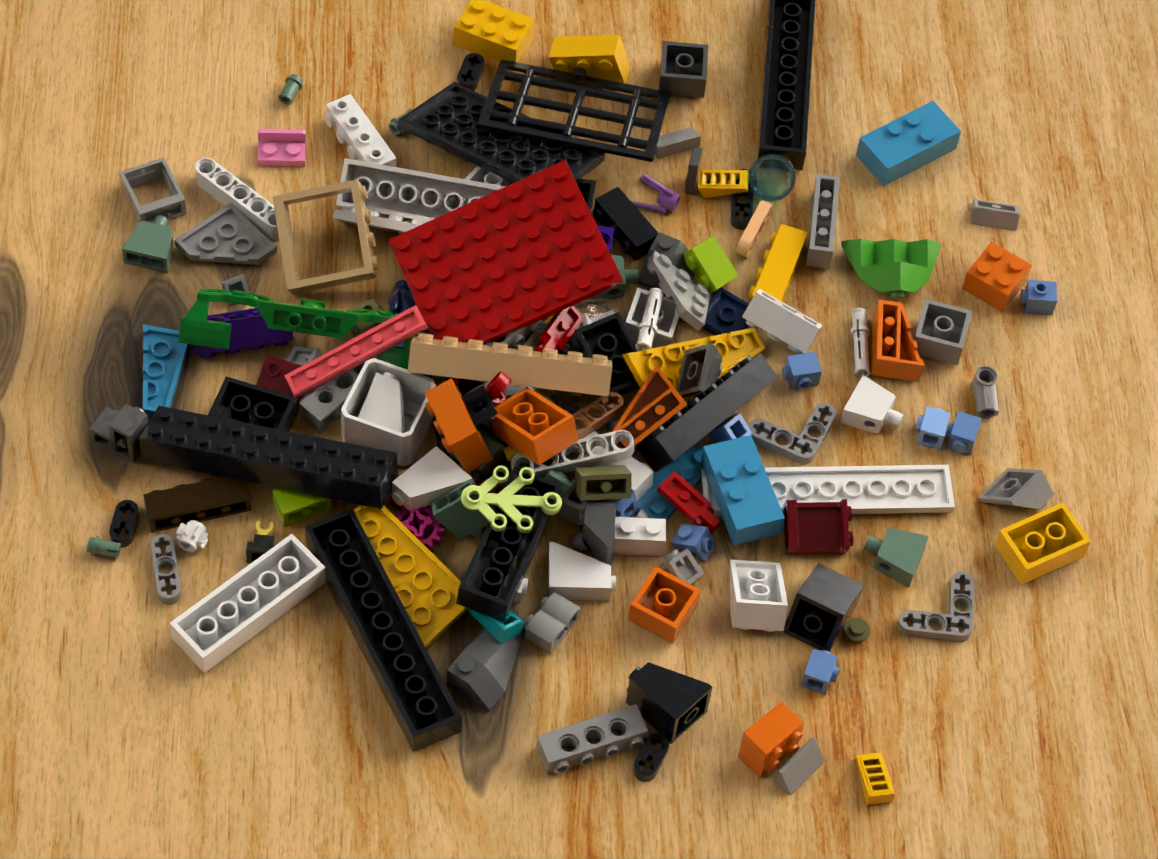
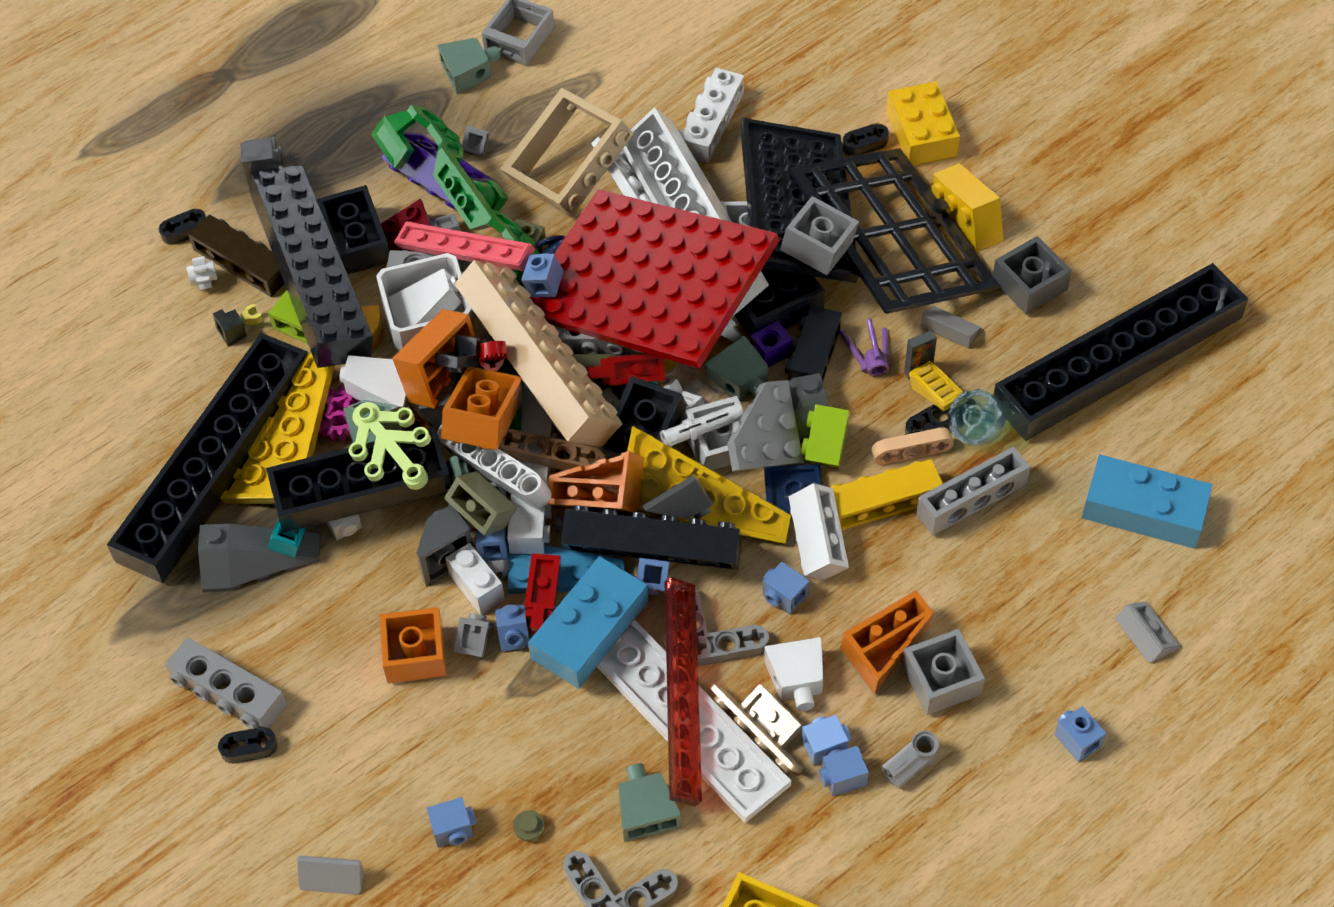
camera: 60 degrees right, 0 degrees up
sand green pin [87,535,121,559] -> none
dark azure wing [143,324,190,416] -> none
light grey beam [151,534,181,605] -> none
white brick [170,534,326,673] -> none
light grey plate [175,203,277,265] -> none
white beam [195,158,279,241] -> none
bright pink bracket [258,129,306,167] -> none
sand green pin [278,74,303,105] -> none
light grey brick [524,592,580,653] -> none
white slope [548,542,616,601] -> none
black slope [626,662,712,744] -> none
white slope [729,559,788,632] -> none
orange brick [738,701,804,778] -> none
black slope [782,563,864,652] -> none
dark red panel [783,499,853,555] -> none
bright green brick [841,238,941,299] -> none
white pin [851,308,870,377] -> none
orange brick [962,242,1032,312] -> none
light grey slope [977,468,1054,510] -> none
none -> medium blue brick [521,253,563,297]
none -> clear red plate [664,577,702,807]
none -> bracket [710,684,804,774]
none -> light grey brick [780,196,859,275]

